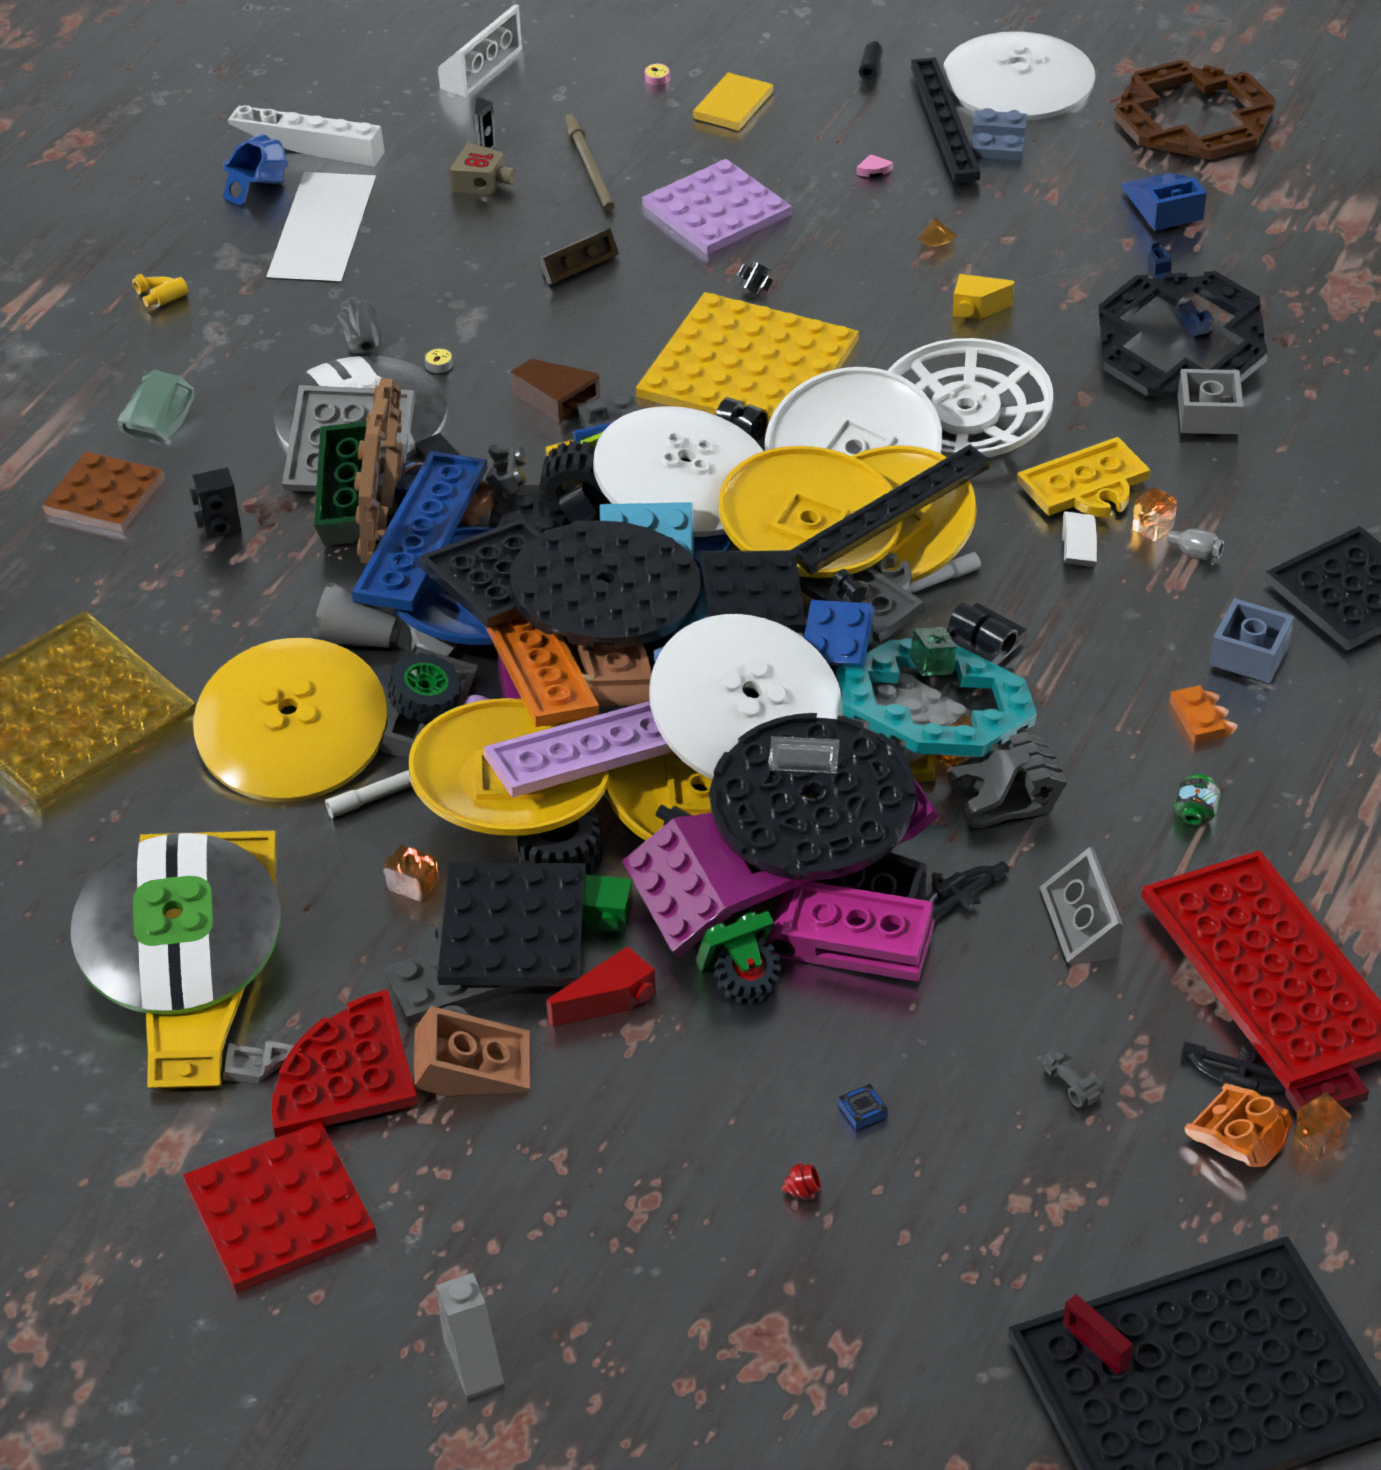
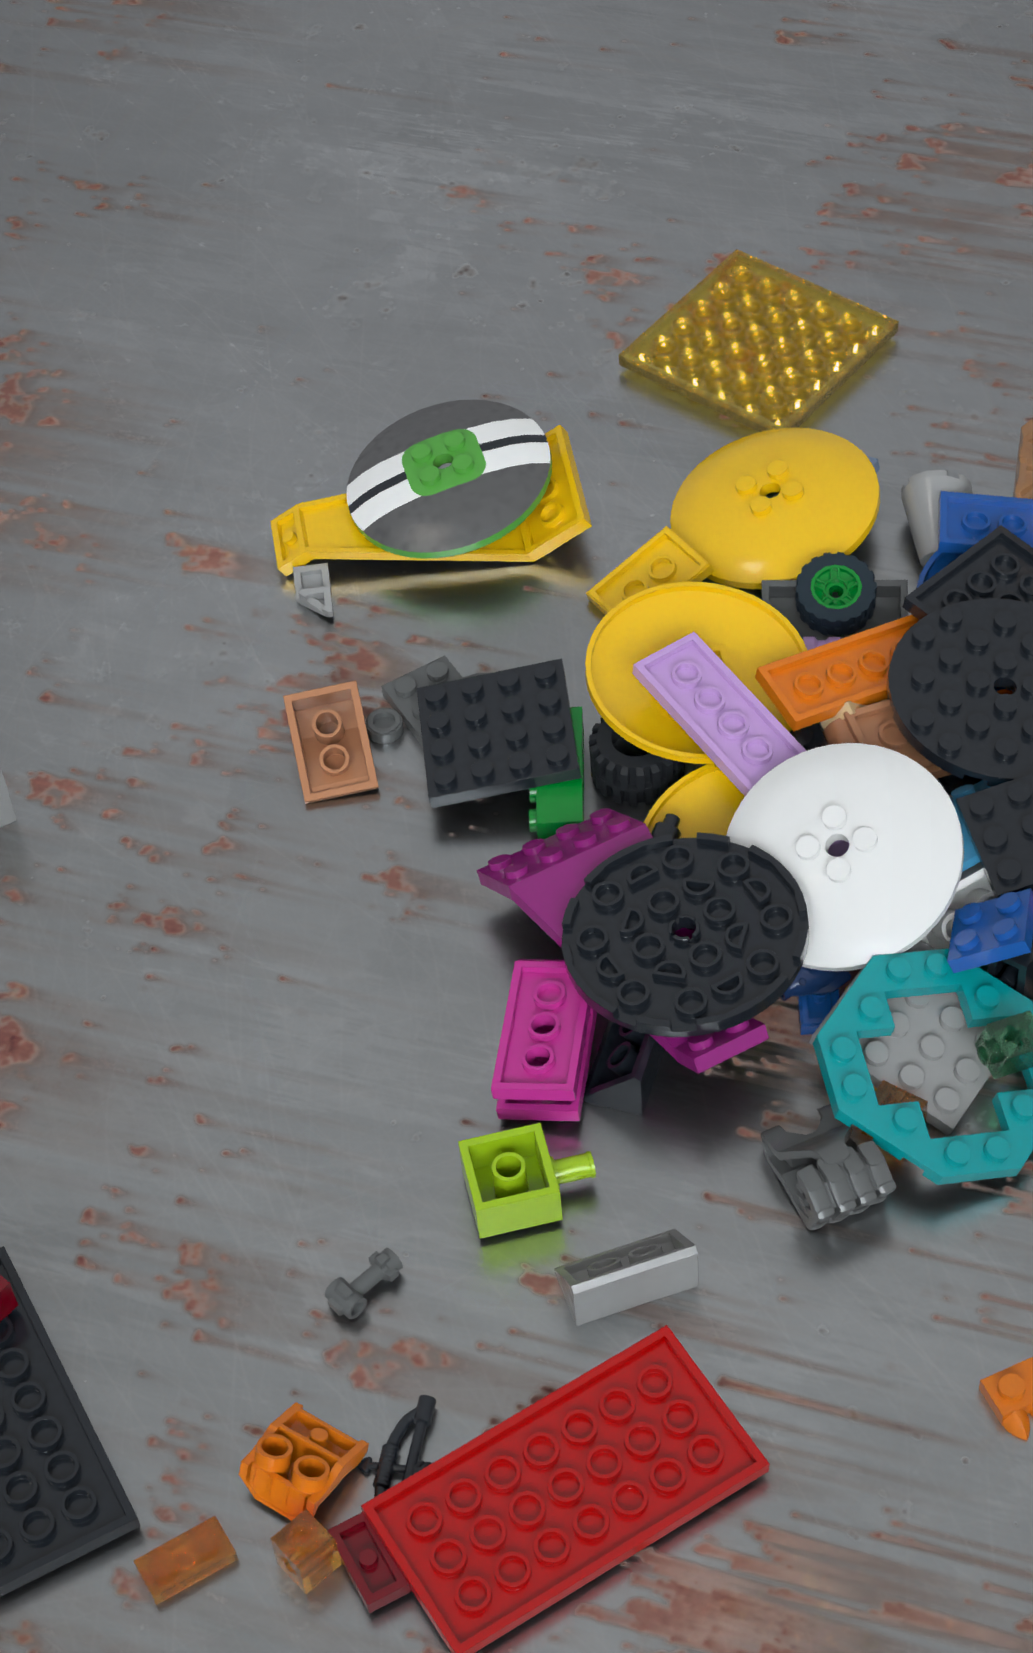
camera: 85 degrees right, 5 degrees up
red plate [183,1122,377,1293] -> none
red plate [271,989,418,1137] -> none
clear orange brick [383,844,439,902] -> none
red slope [546,946,656,1026] -> none
plate [695,911,781,1004] -> none
clear tile [769,736,840,773] -> none
red plate [782,1163,822,1200] -> none
tile [838,1084,888,1130] -> none
black piece [924,861,1010,921] -> none
head [1173,774,1221,825] -> none
none -> clear orange plate [134,1516,238,1605]
none -> lime brick [458,1123,596,1239]
none -> yellow tile [586,526,714,615]

